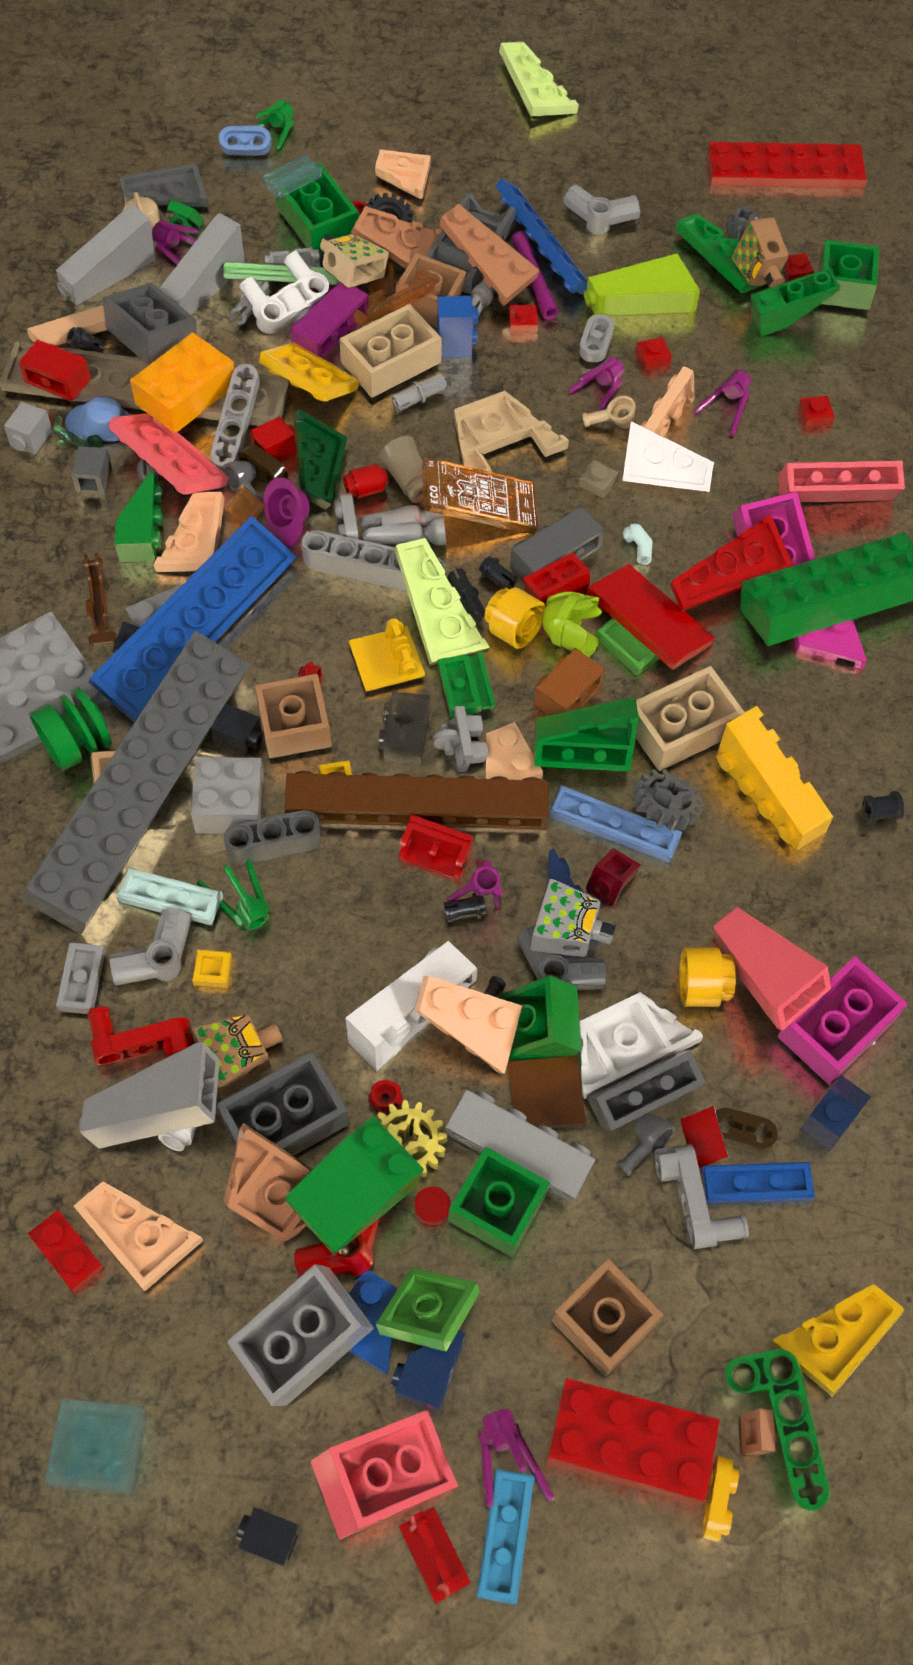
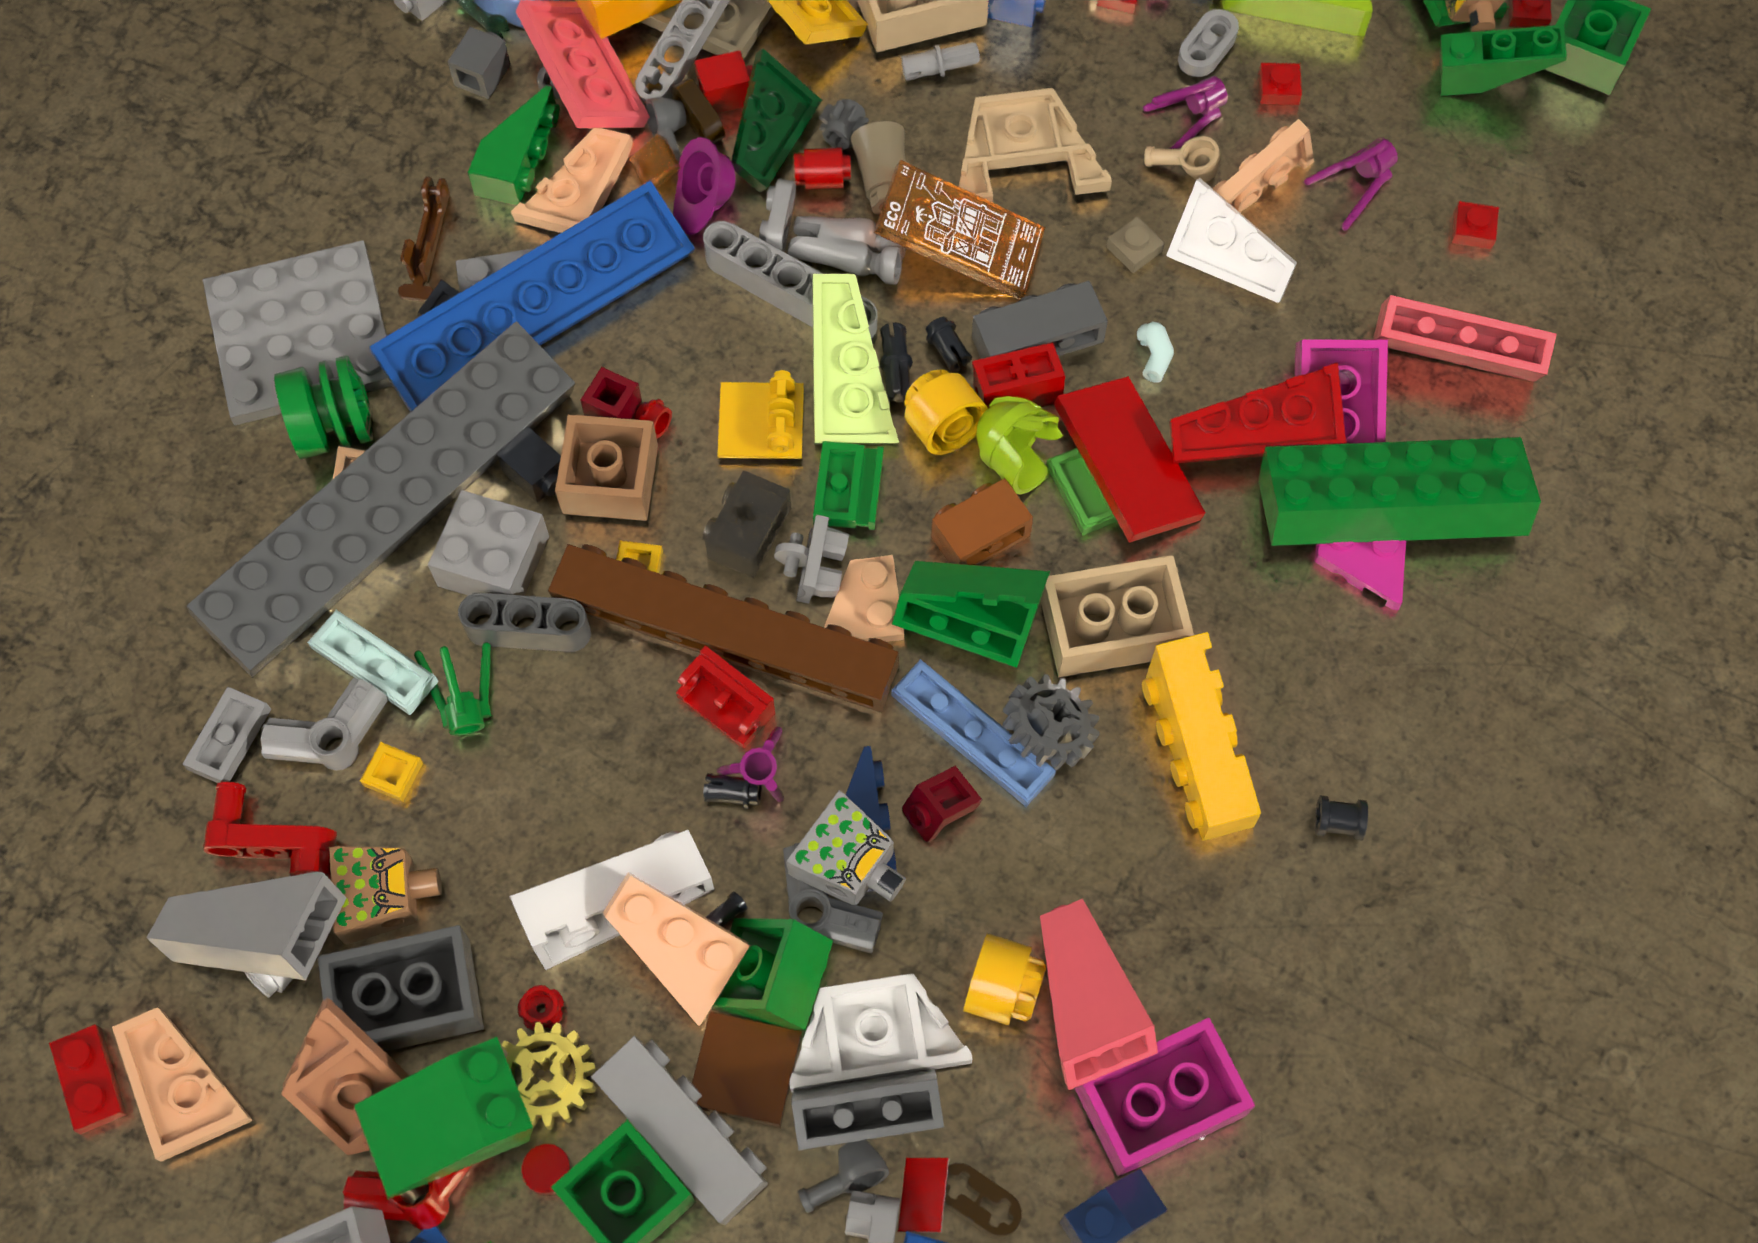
camera: 20 degrees right, 5 degrees up
none -> dark red brick [580,366,643,419]
none -> dark grey gear [819,99,869,149]

